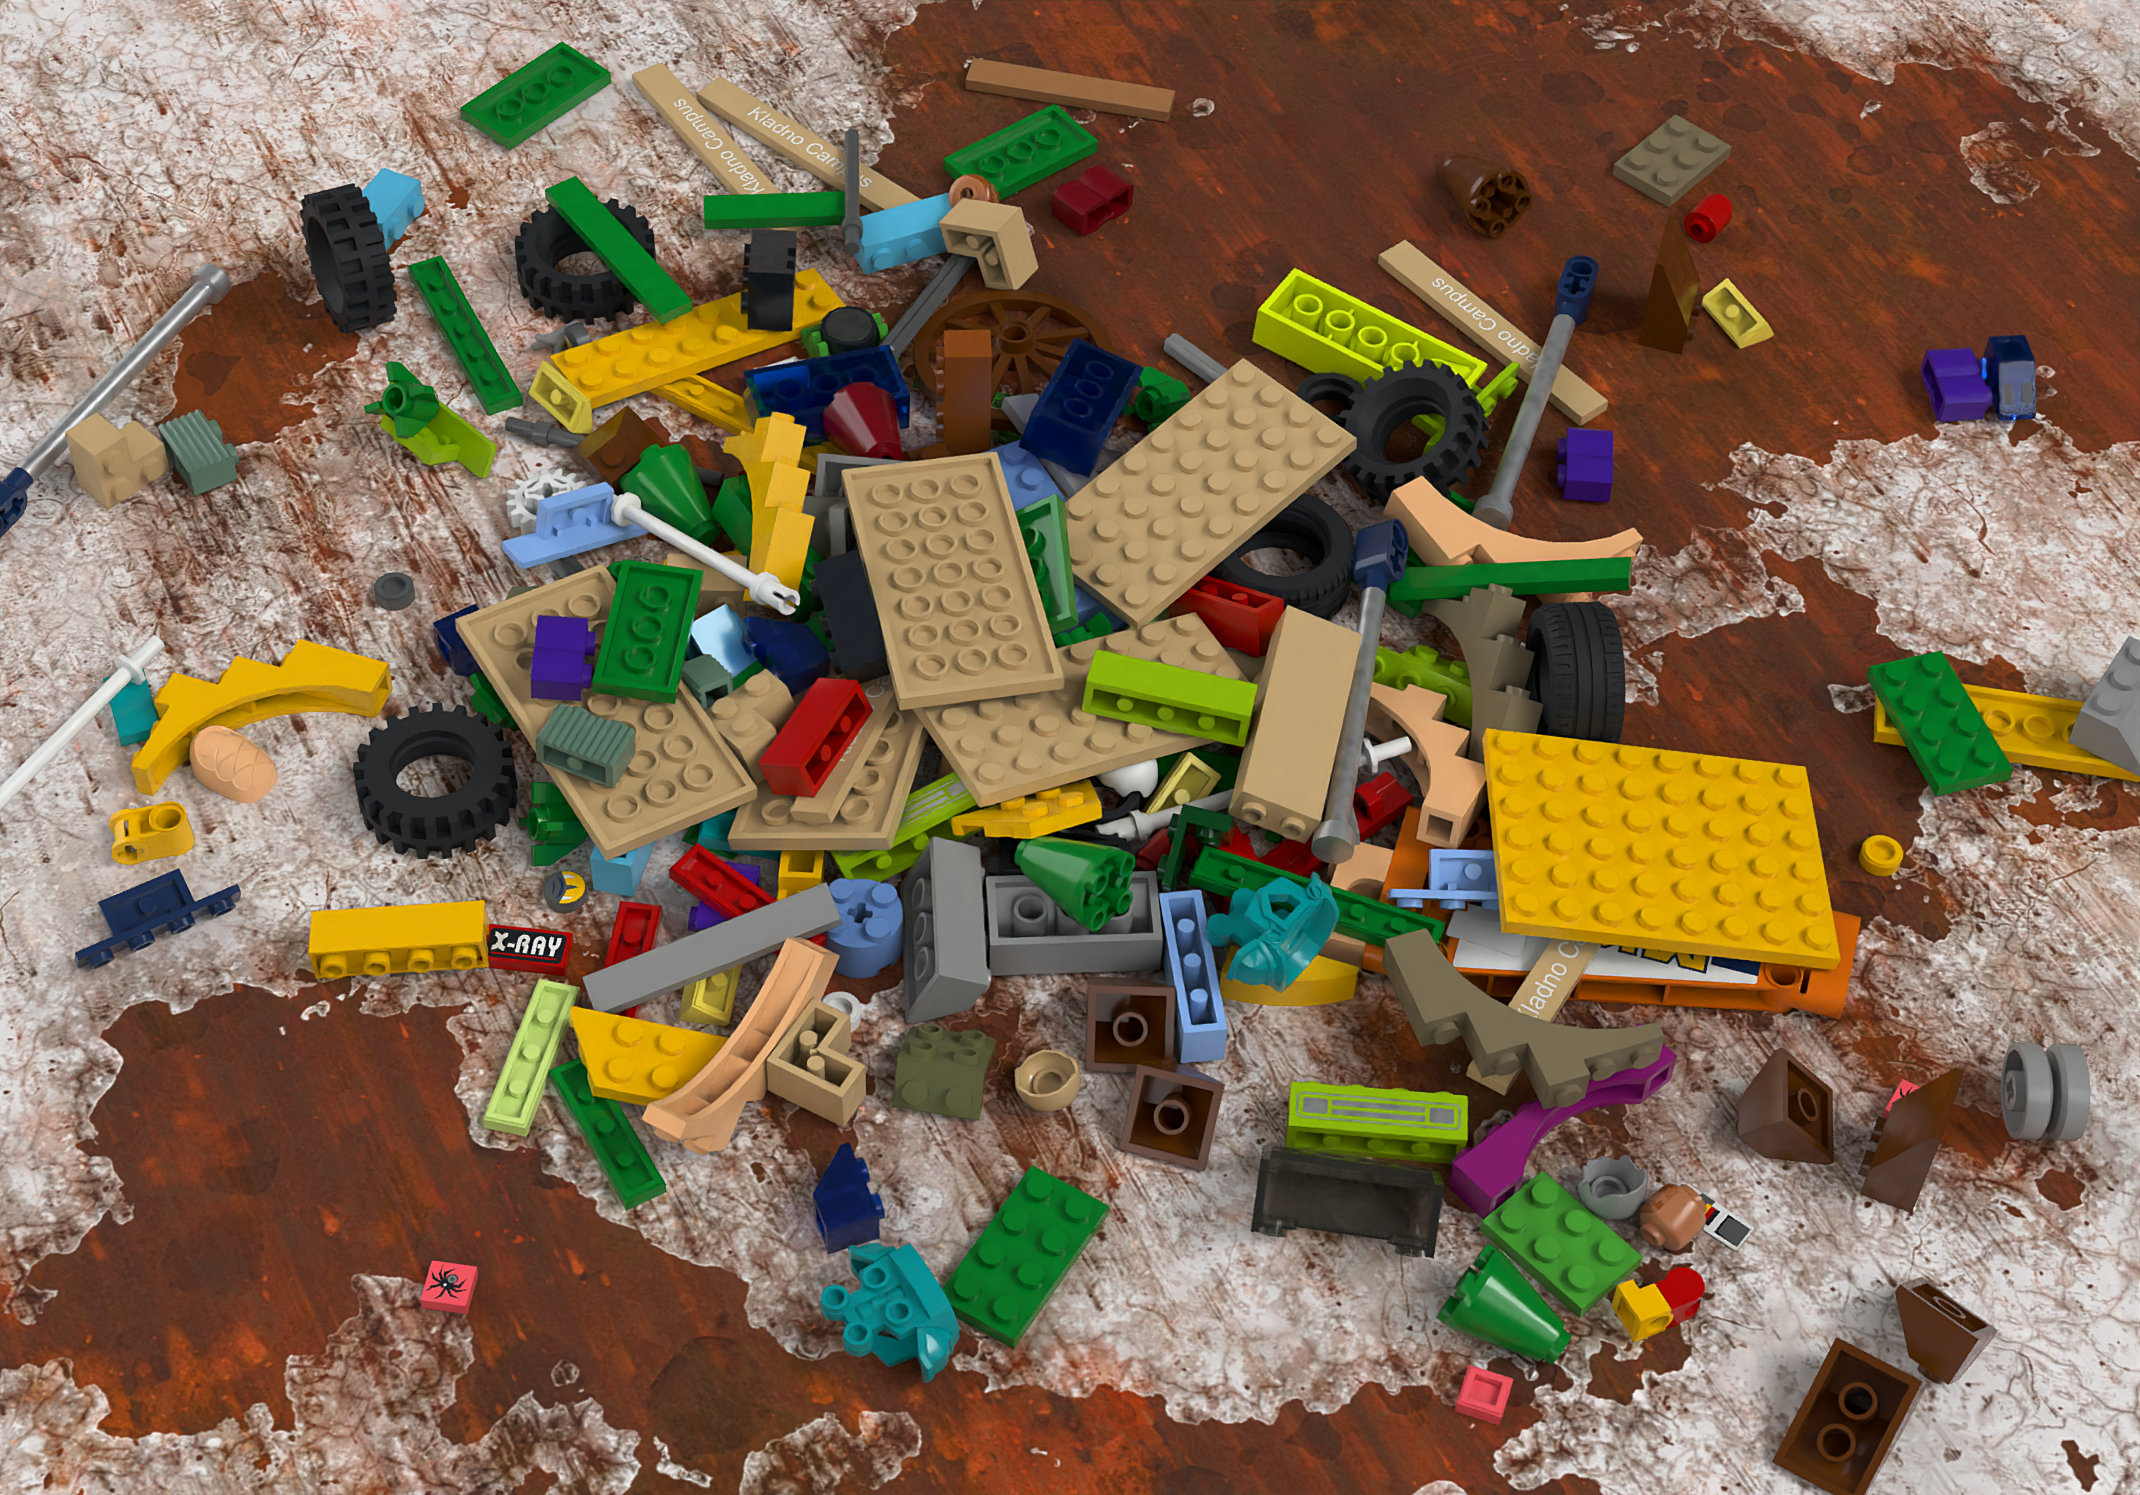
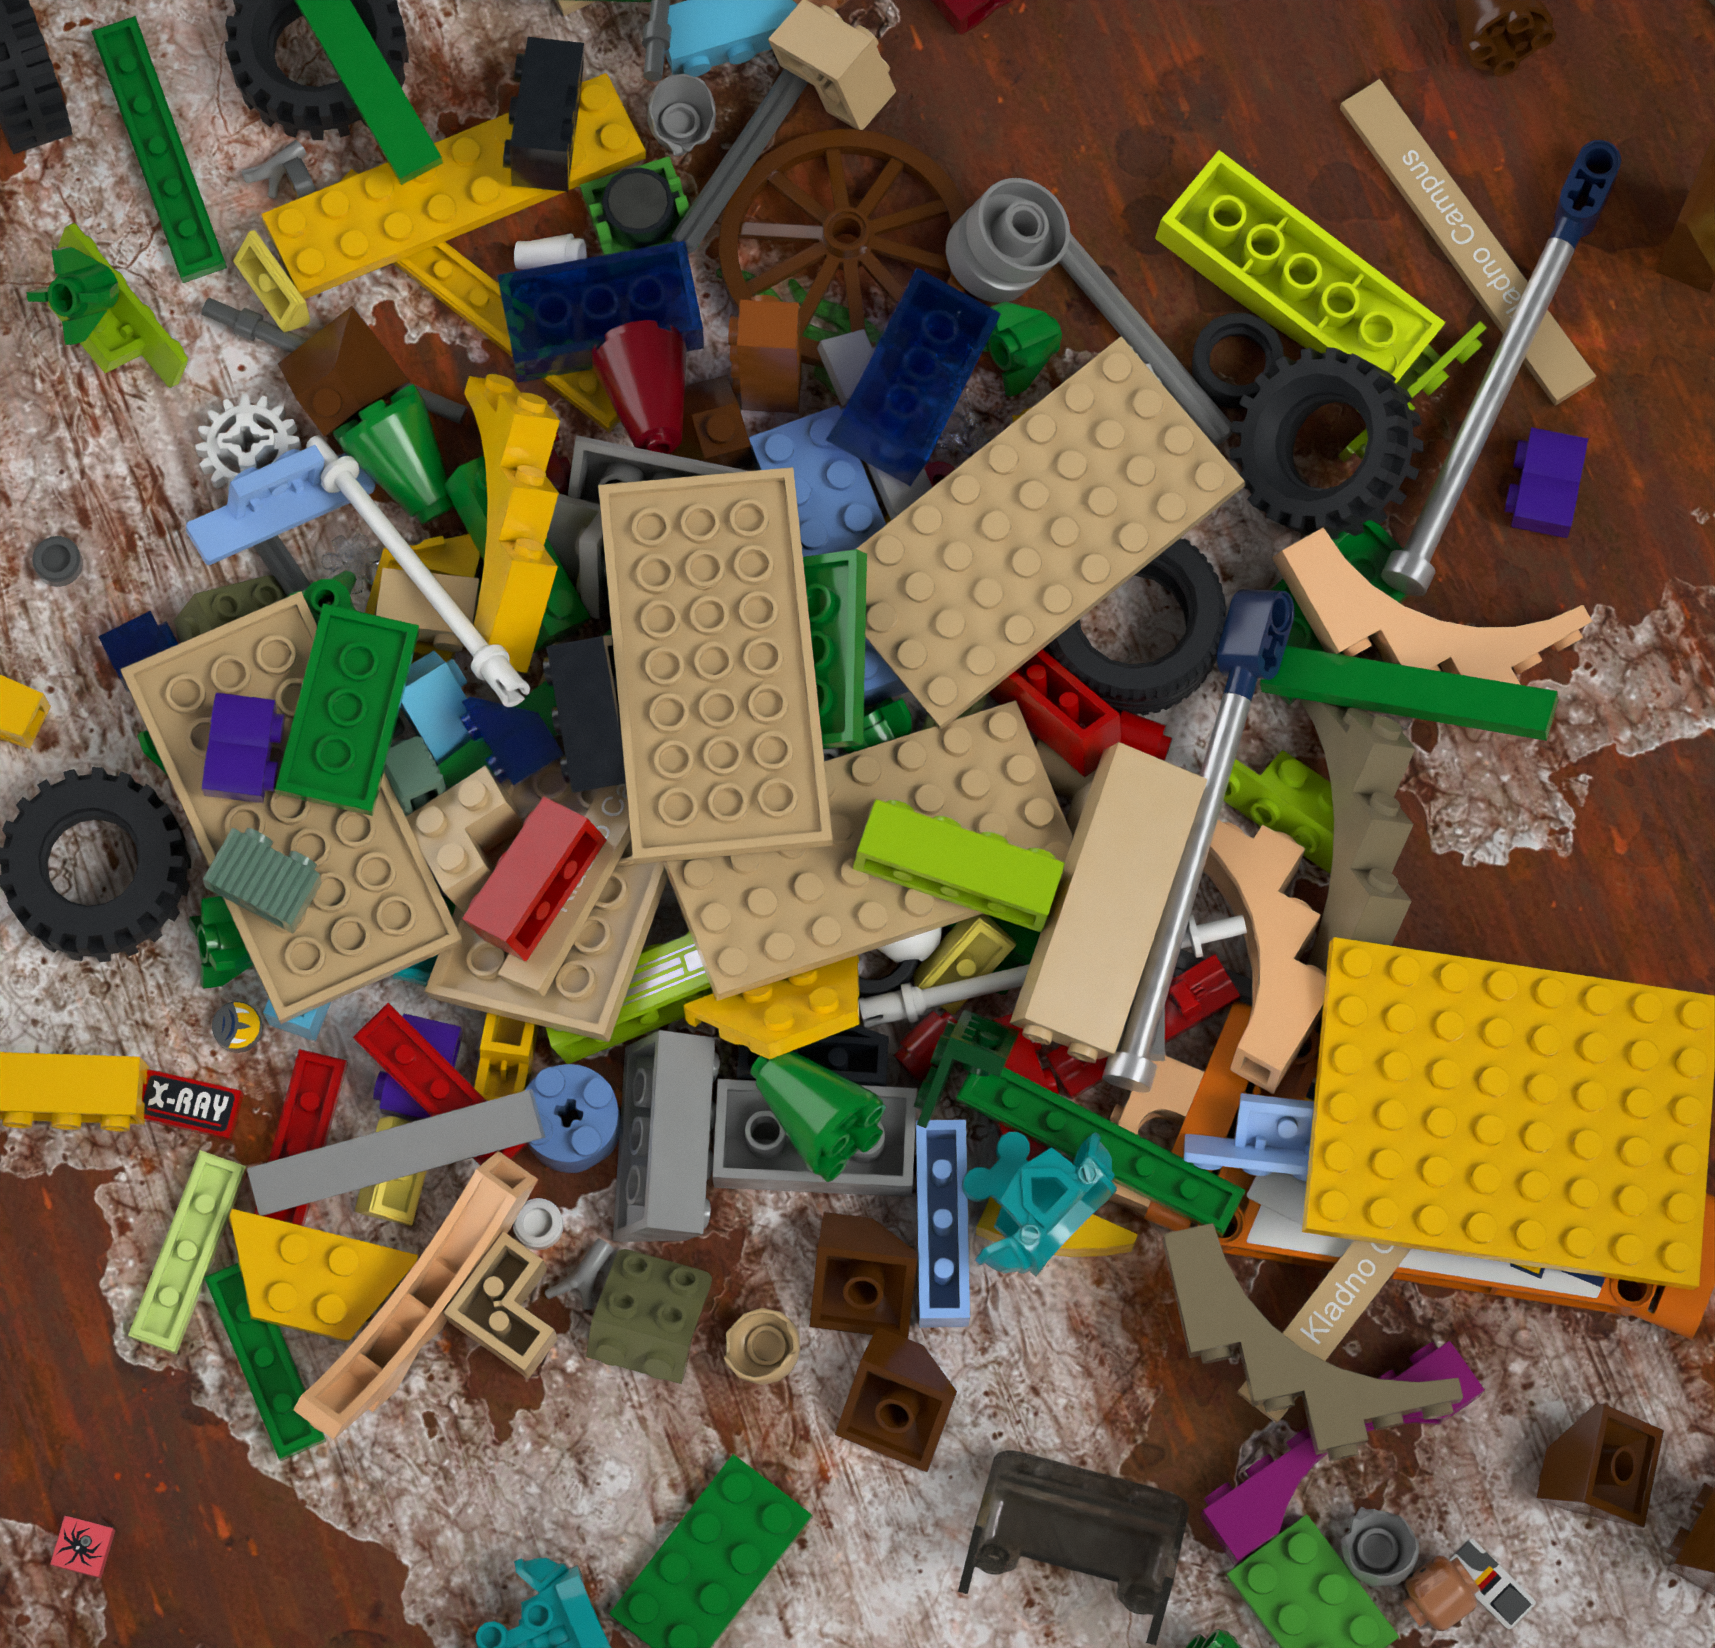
camera: 10 degrees right, 25 degrees up
clear blue slope [813,1142,885,1255] -> none
lime brick [1285,1081,1468,1164] -> none
black tyre [1525,602,1626,744] -> none
none -> light grey bar [545,1238,614,1310]
none -> light grey hair [647,74,716,156]
none -> light grey wheel [946,178,1070,303]

